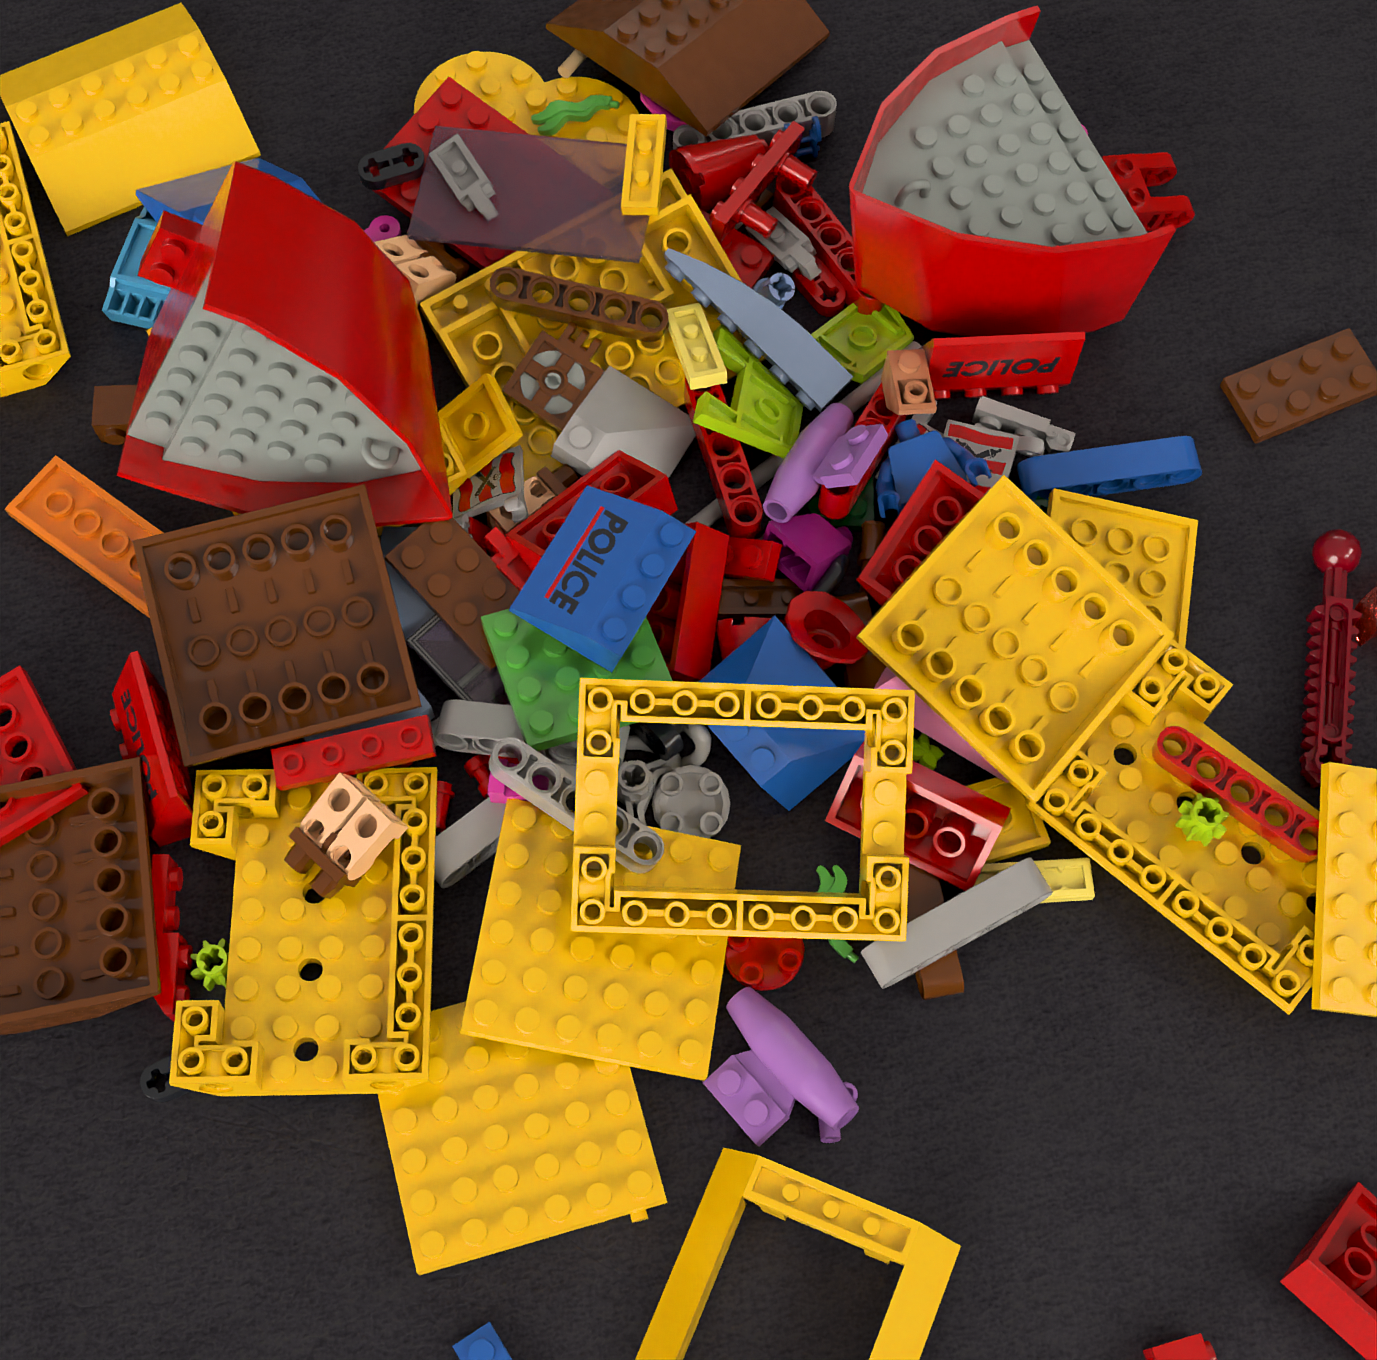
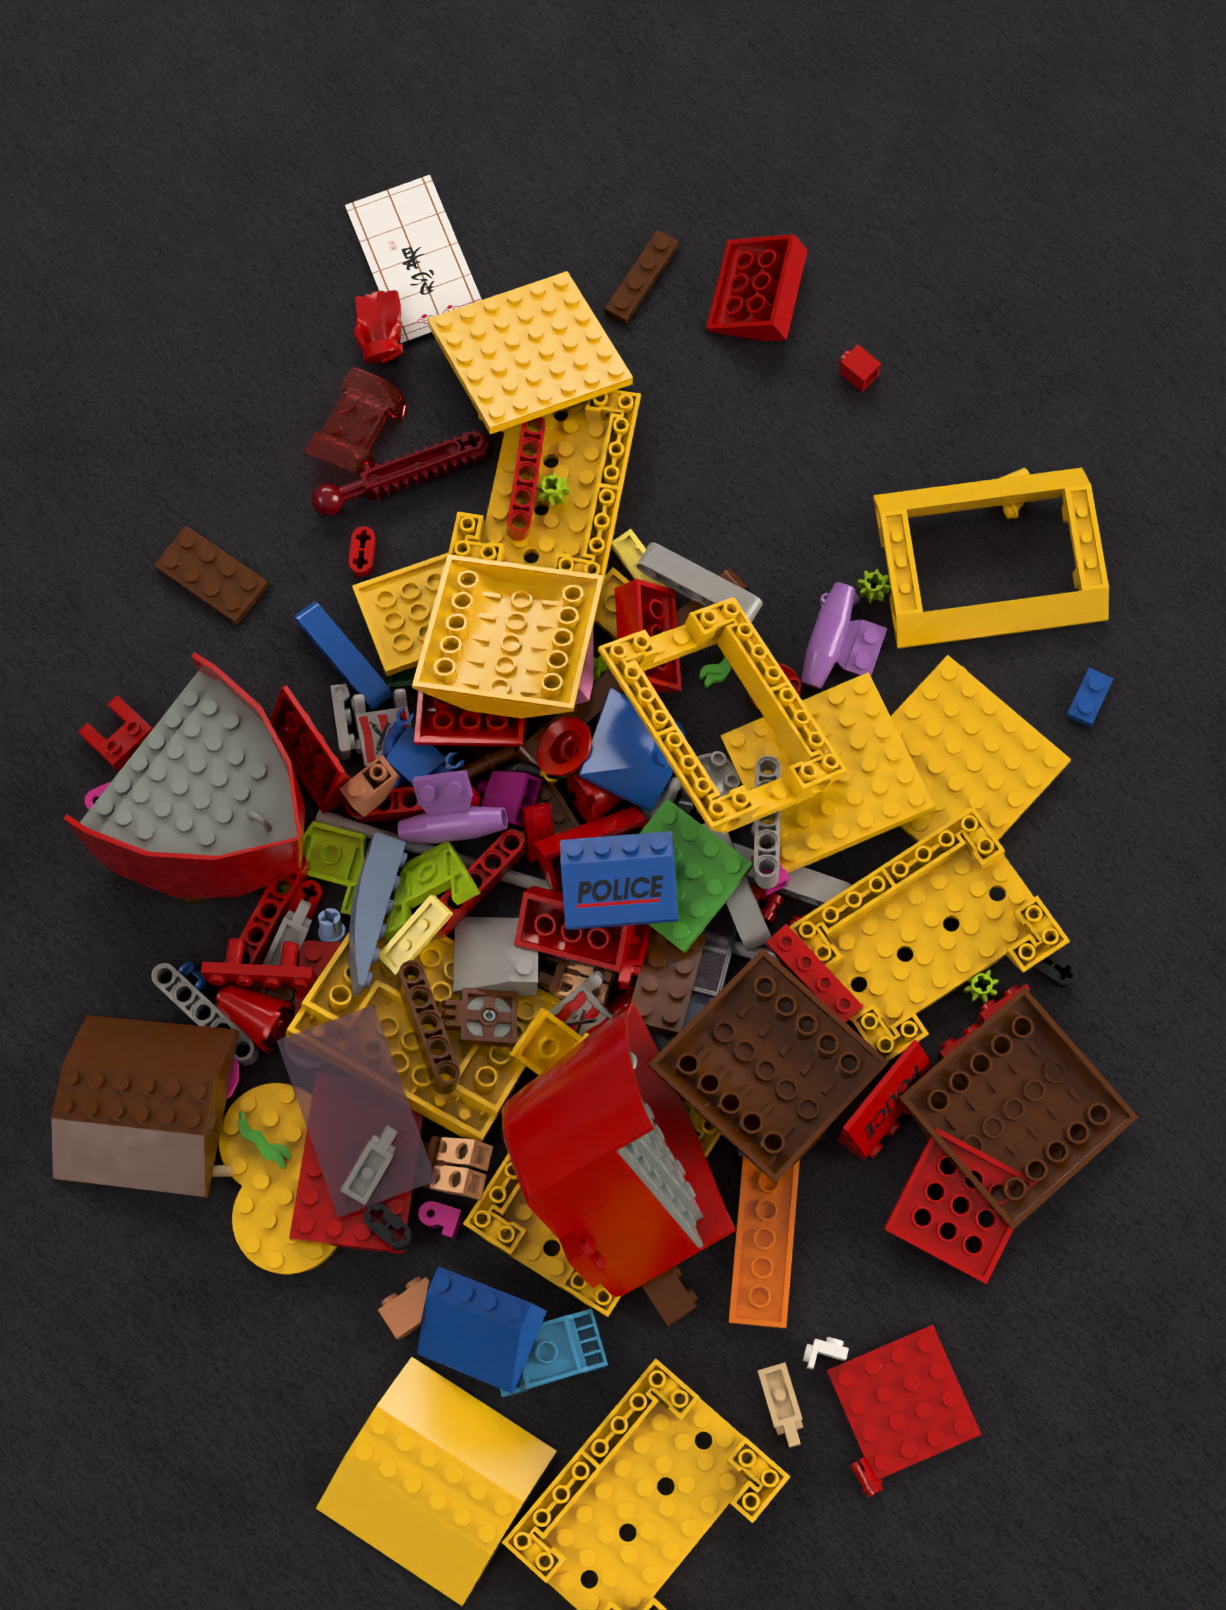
camera: 115 degrees left, 5 degrees up
light nougat hips [284,772,408,899] -> none
yellow plate [621,114,667,215] -> none
none -> red beam [349,526,377,577]
none -> nougat slope [378,1277,431,1341]
none -> lime gear [857,569,890,604]

